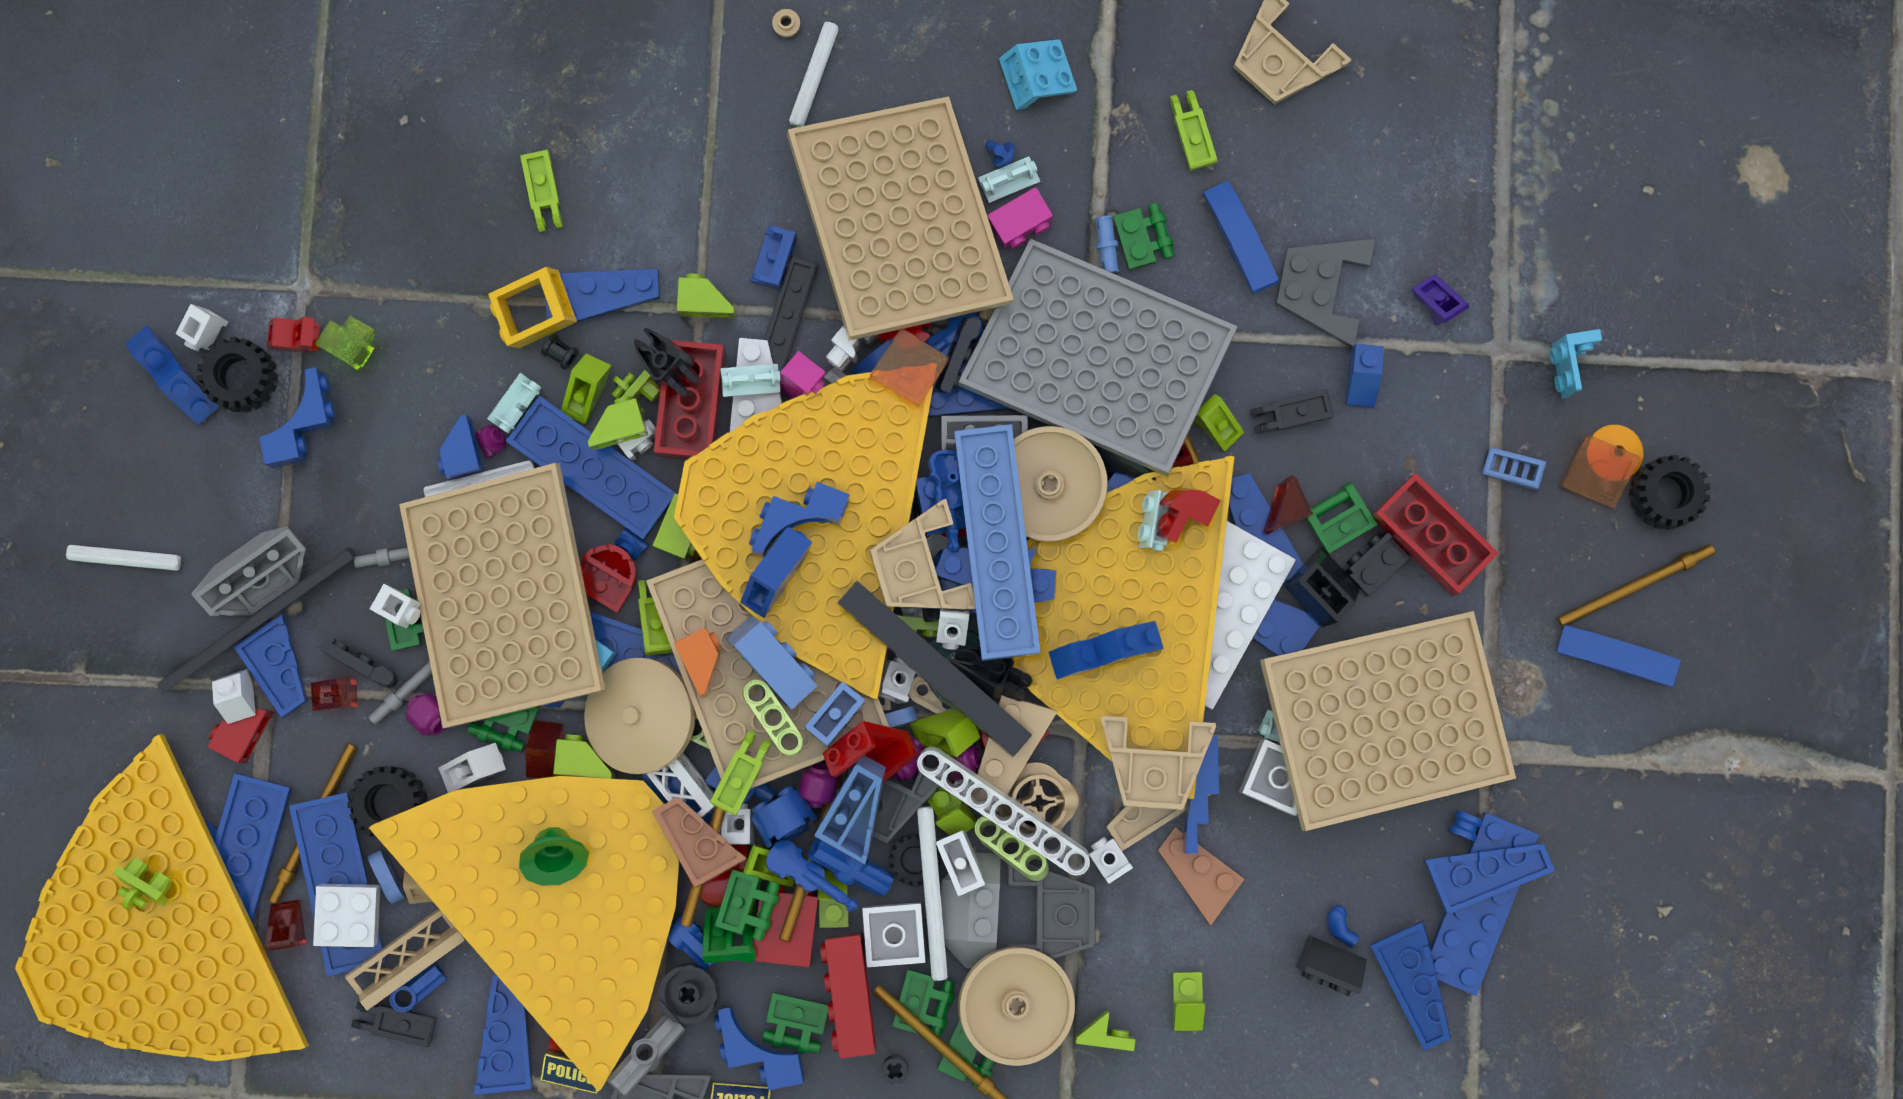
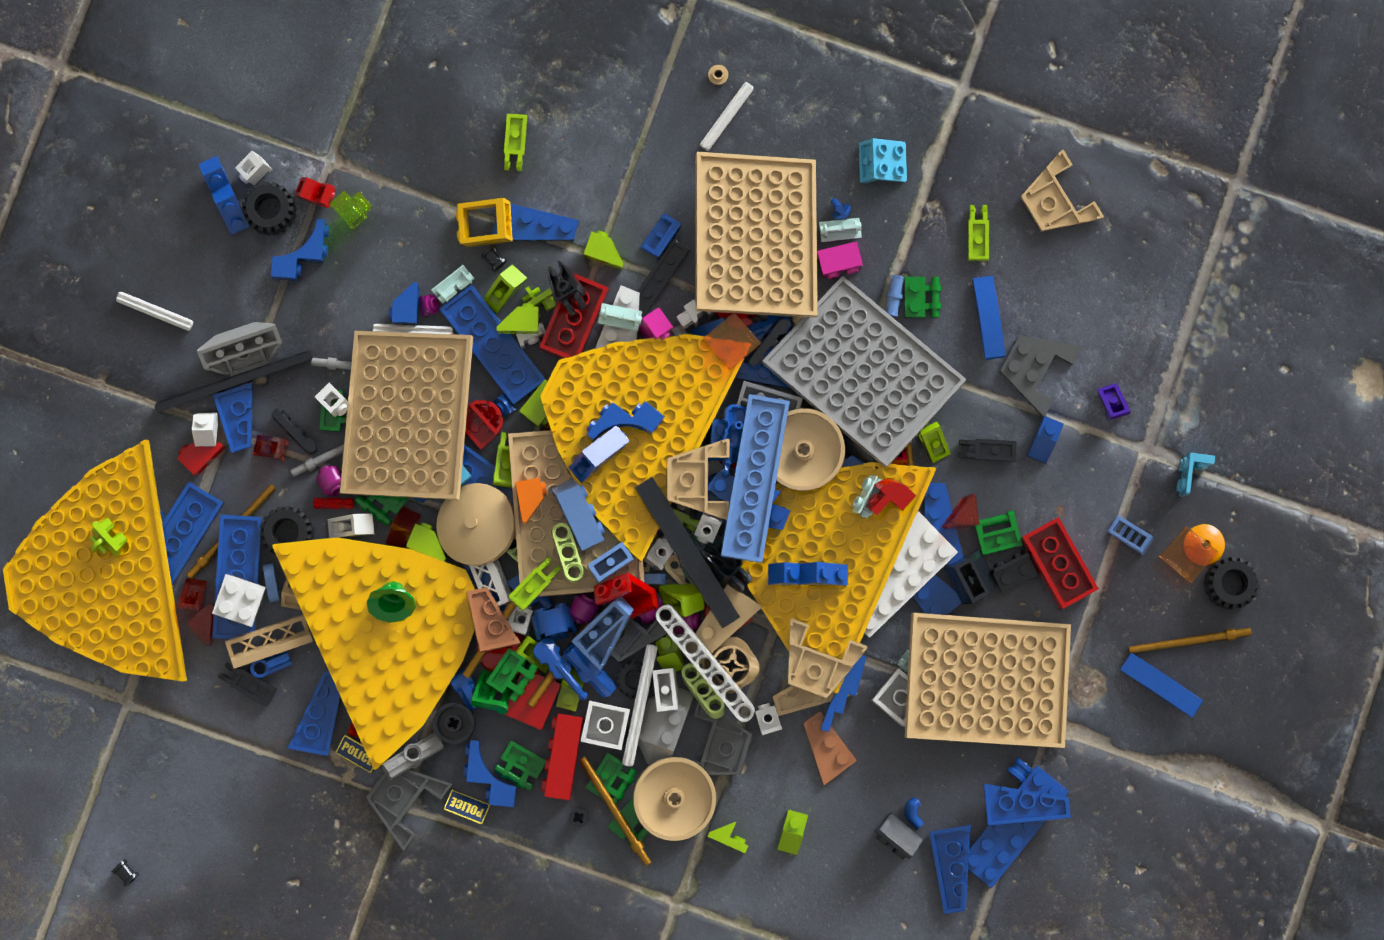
camera: 15 degrees right, 0 degrees up
none -> clear red slope [186,604,214,646]
none -> red axle [313,498,354,509]

